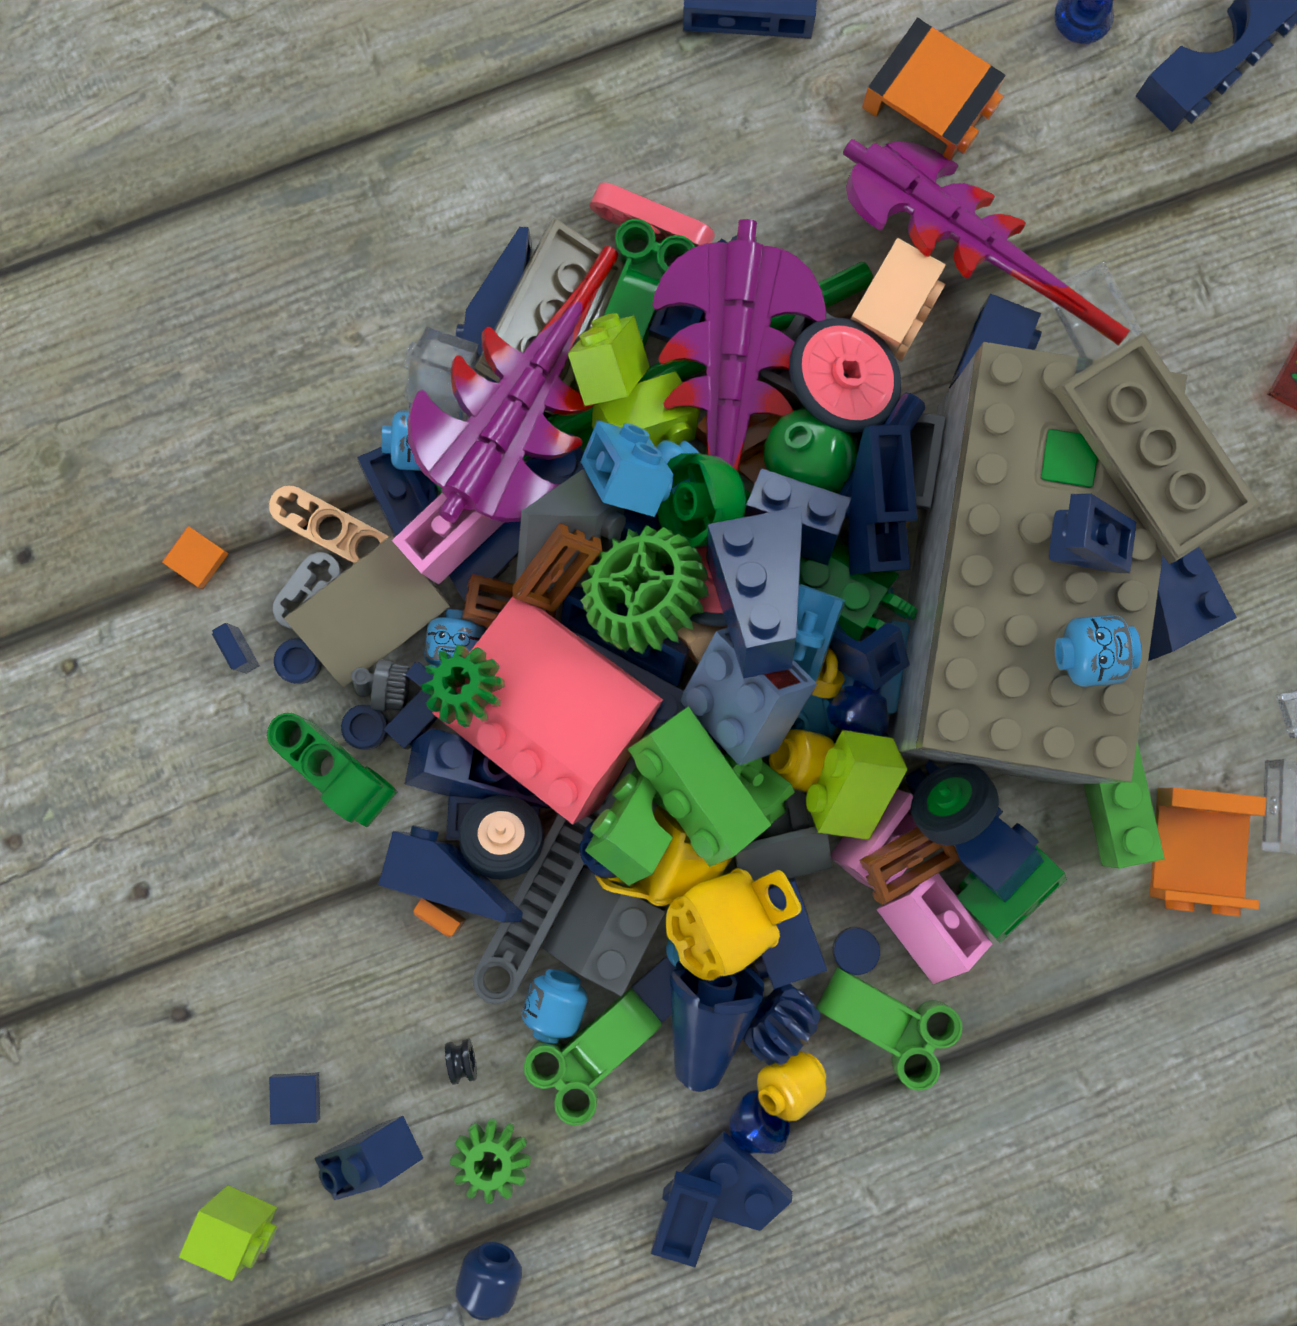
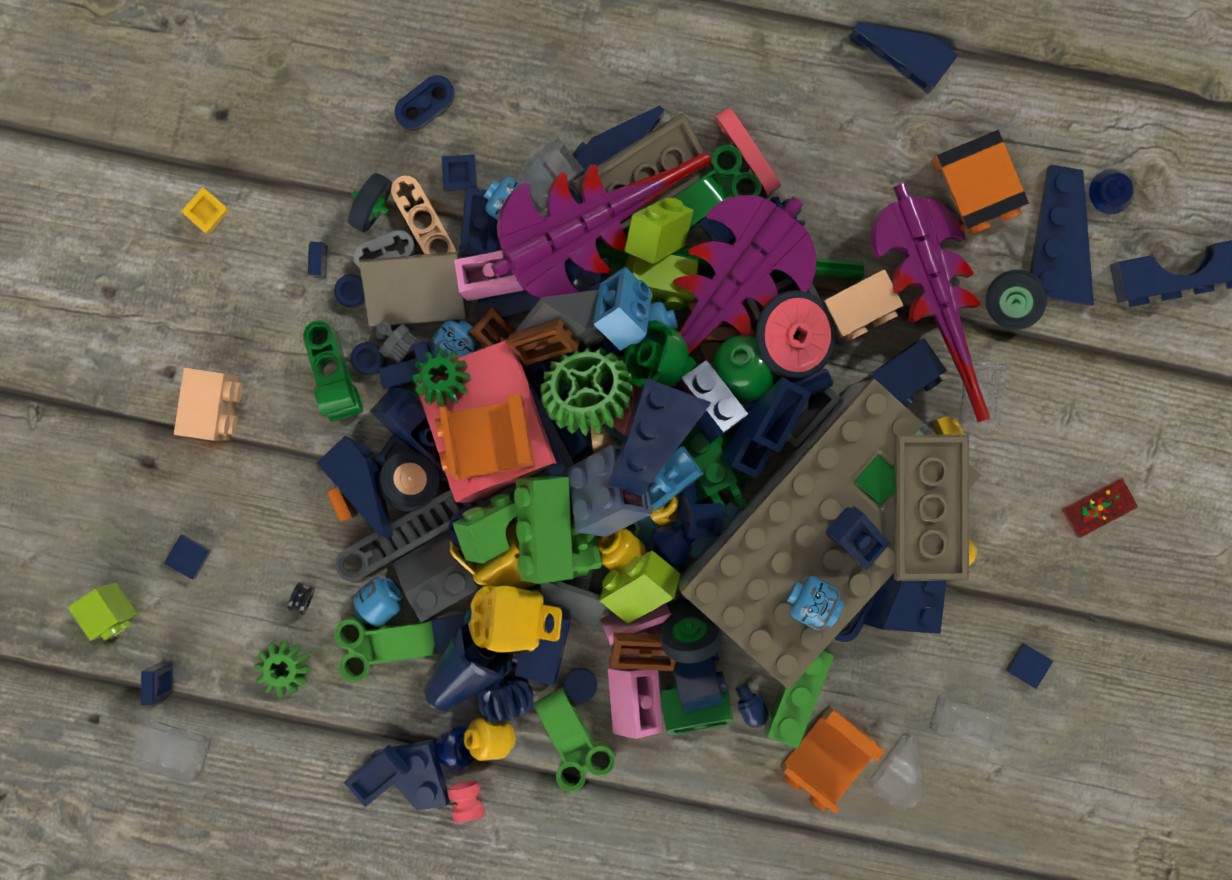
camera: 25 degrees right, 5 degrees up
orange tile [162,526,229,589] -> none
dark blue slope [314,1116,423,1200] -> none
dark blue head [456,1242,522,1320] -> none
none -> dark blue tile [141,662,173,705]
none -> light nougat brick [174,368,243,441]
none -> yellow tile [181,187,230,235]
none -> black wheel [348,173,392,232]
none -> dark blue plate [395,75,455,131]
none -> orange panel [435,393,535,481]
none -> dark blue plate [441,154,478,191]
none -> coral wheel [447,781,486,823]
none -> dark blue cylinder [735,682,769,728]
none -> black wheel [986,270,1047,330]
none -> dark blue wing [1030,165,1094,306]

